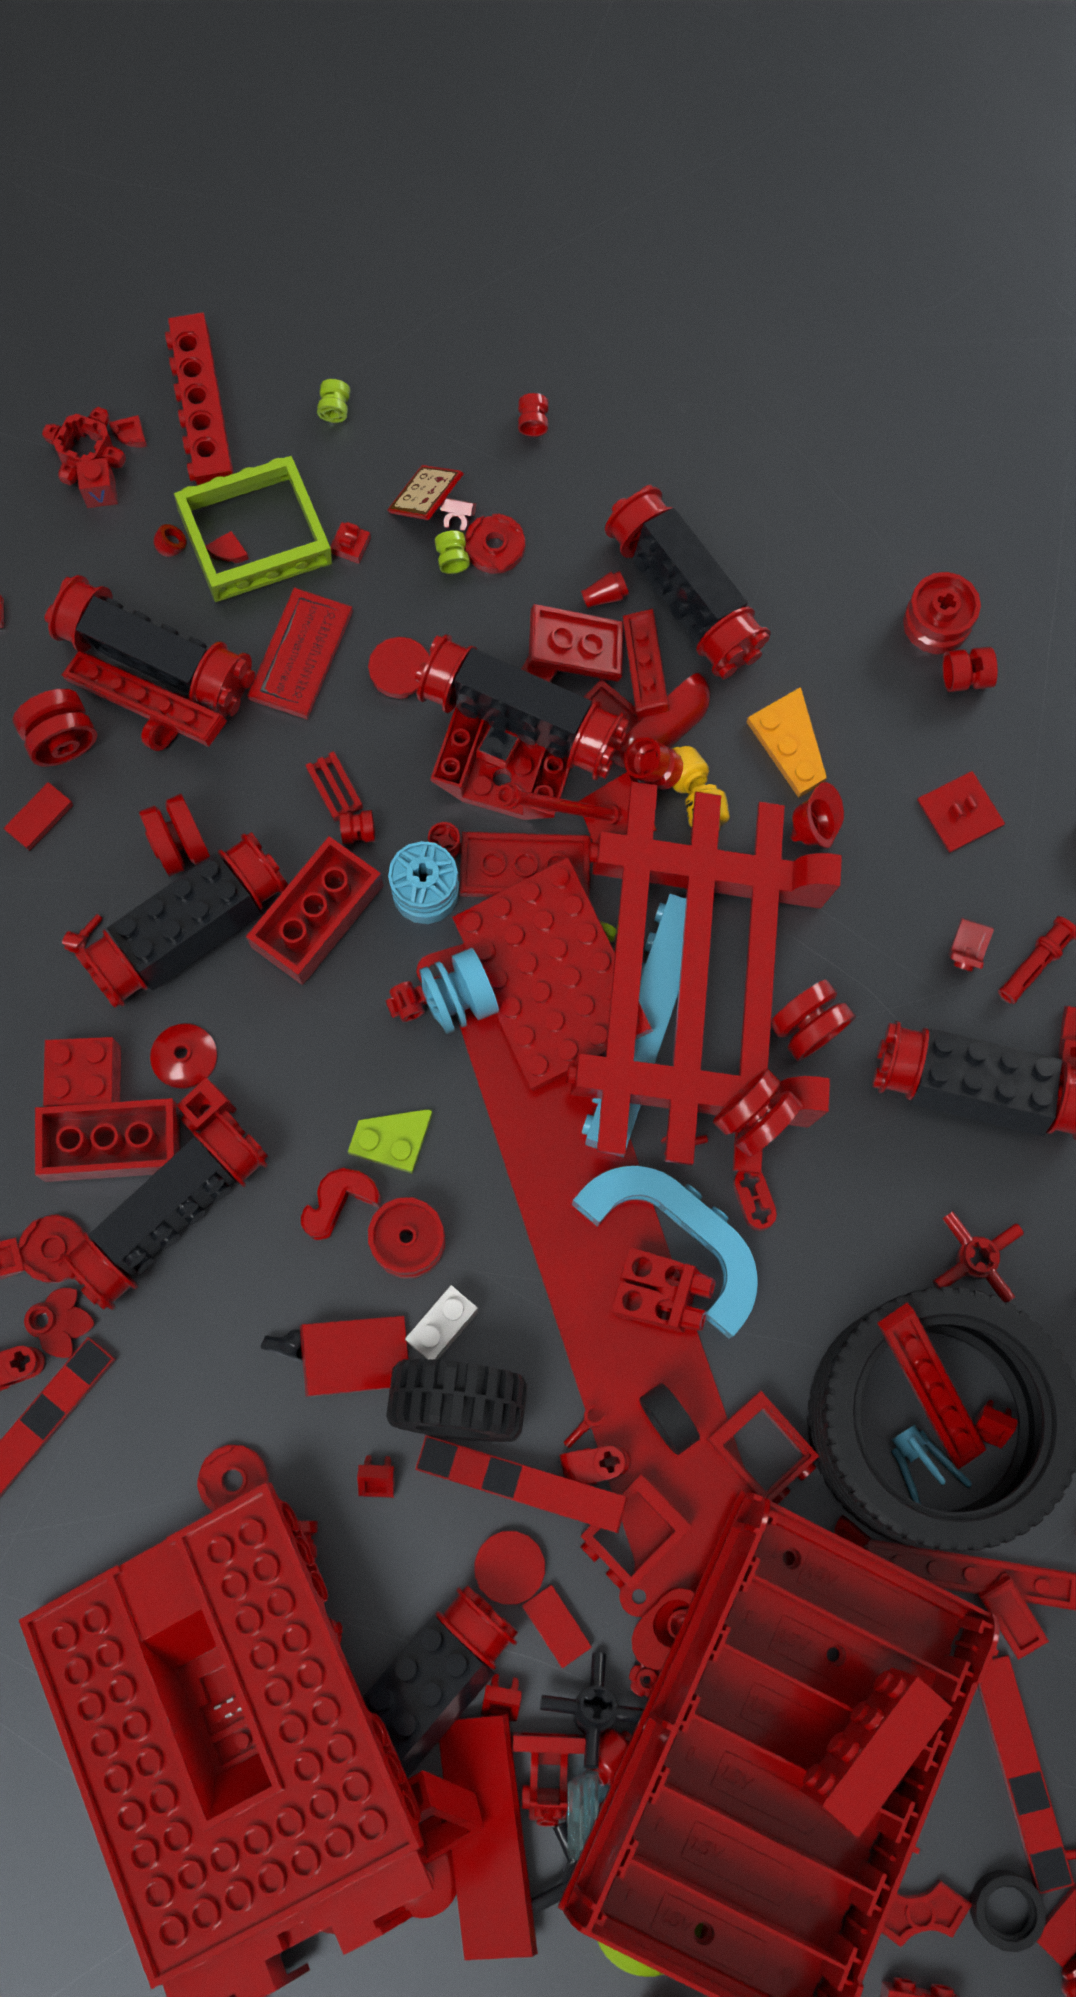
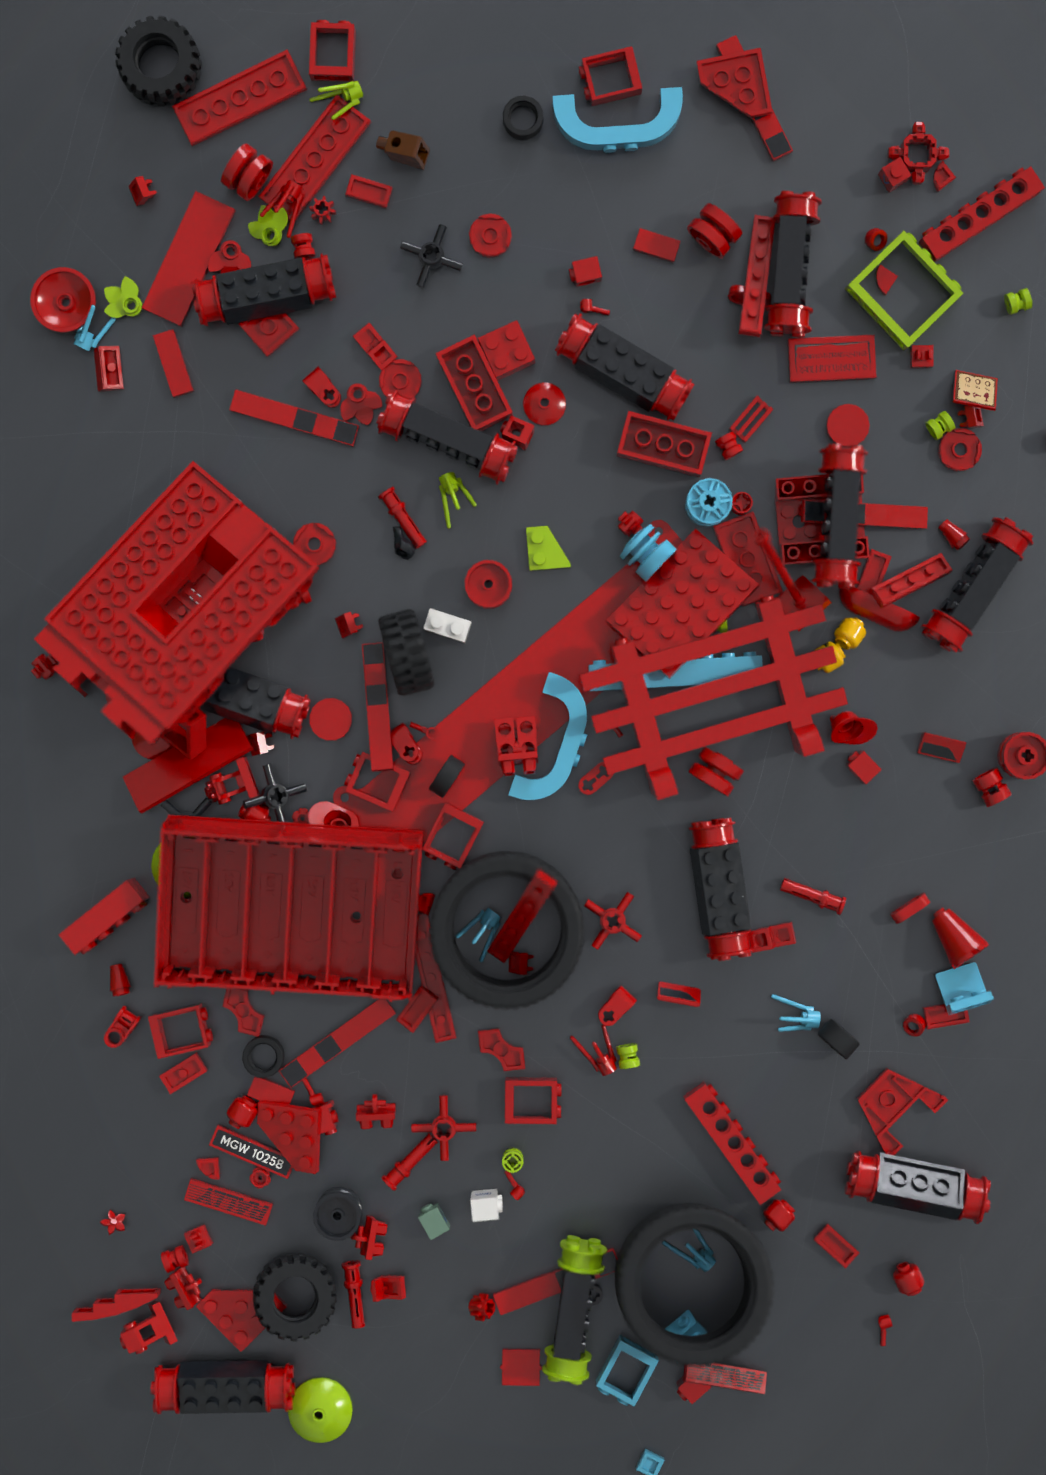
camera: 70 degrees right, 15 degrees up
red wheel [139,793,210,877] -> none
red animal [300,1168,381,1240] -> none
red tile [300,1316,408,1397] -> none
red tile [522,1584,592,1669] -> none
red tile [528,604,623,682] -> none
clear light blue tile [568,1769,599,1860] -> none
red wheel [624,737,683,790] -> none
red wheel [713,1068,803,1157] -> none
light orange wing [747,687,827,798] -> none
red brick [799,1667,953,1838] -> none
red piece [917,771,1005,853] -> none
red bracket [948,917,994,971] -> none
none -> red pin [378,486,427,549]
none -> lime plant [439,472,477,529]
none -> red brick [569,256,602,287]
none -> red brick [845,751,882,784]
none -> red slope [917,732,967,763]

